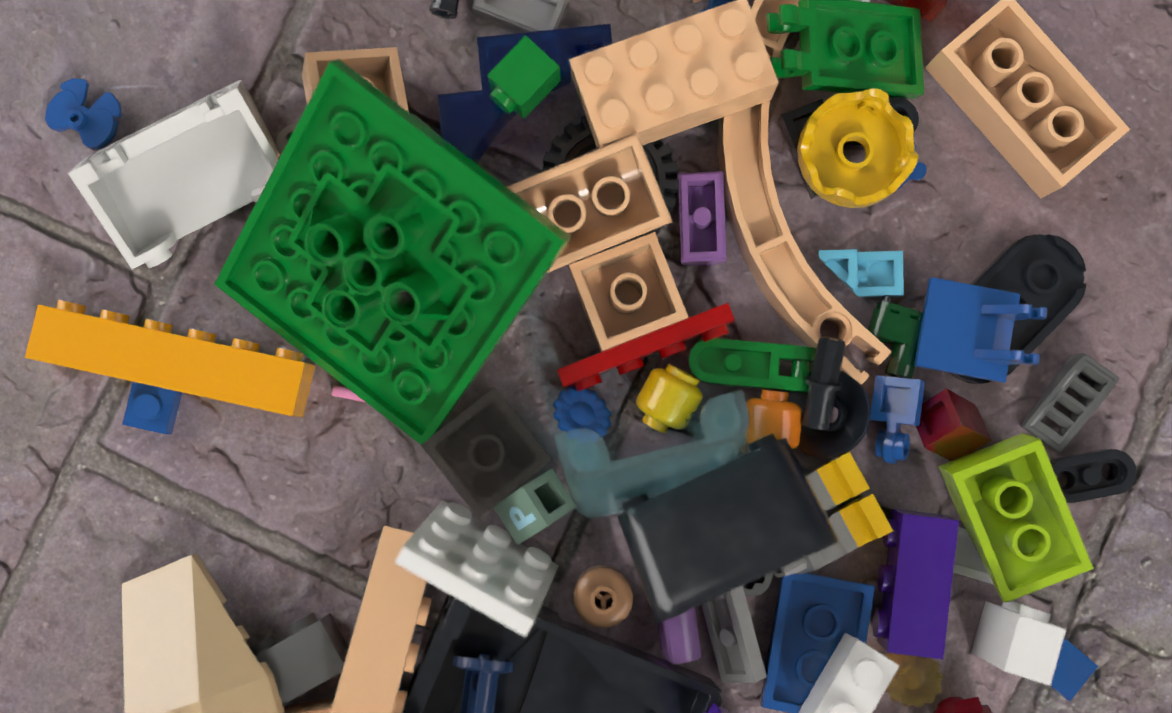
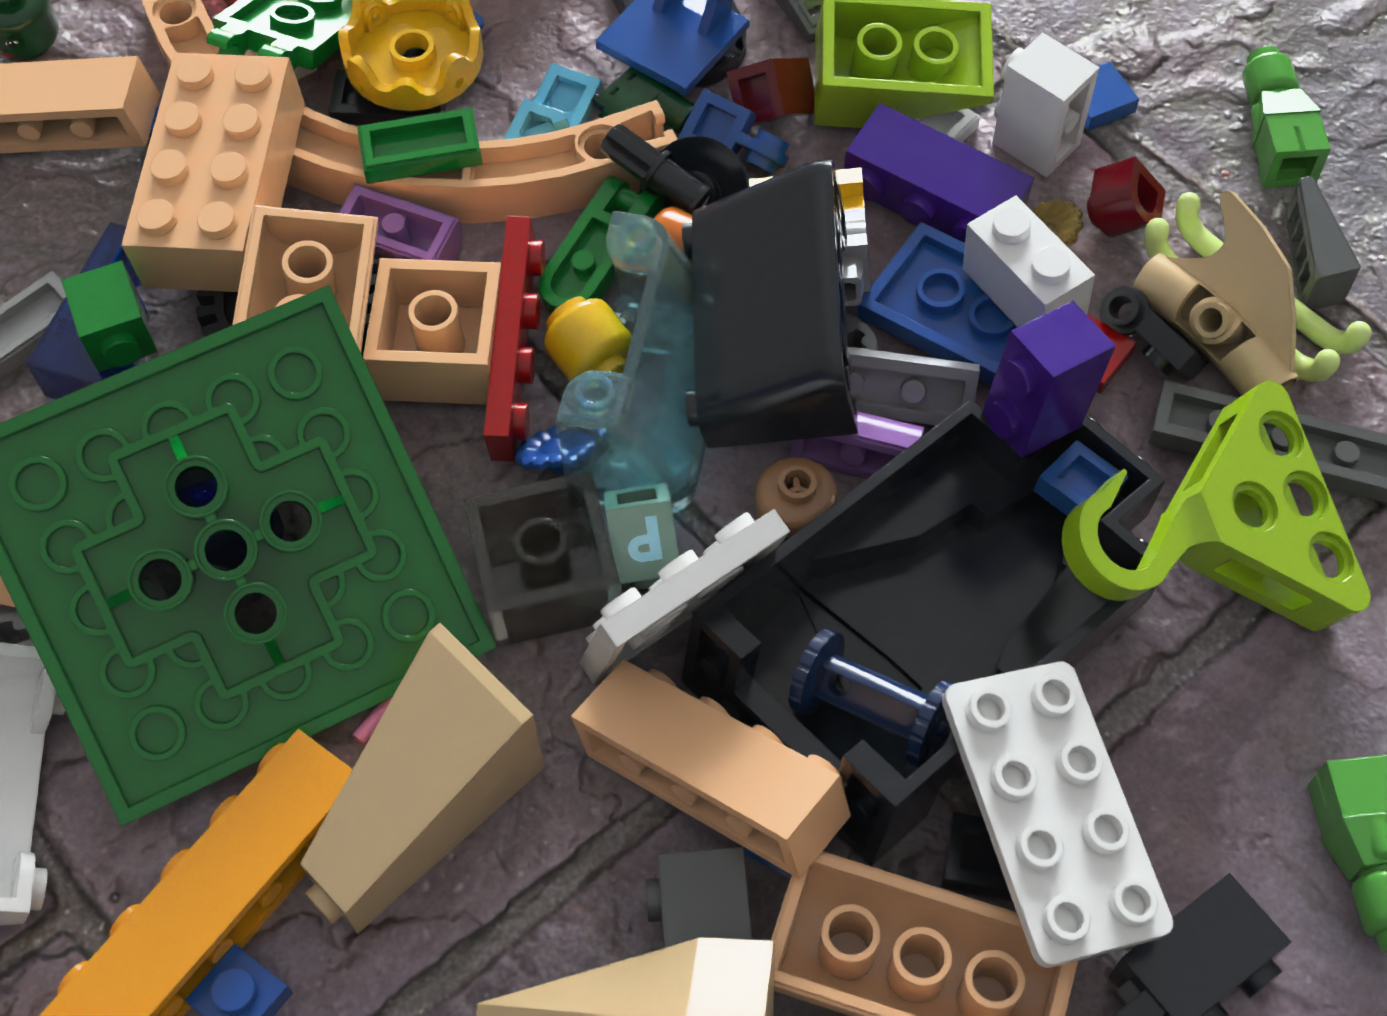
camera: 60 degrees left, 25 degrees down
none -> tan slope [300,623,545,934]
none -> green tile [357,107,483,184]

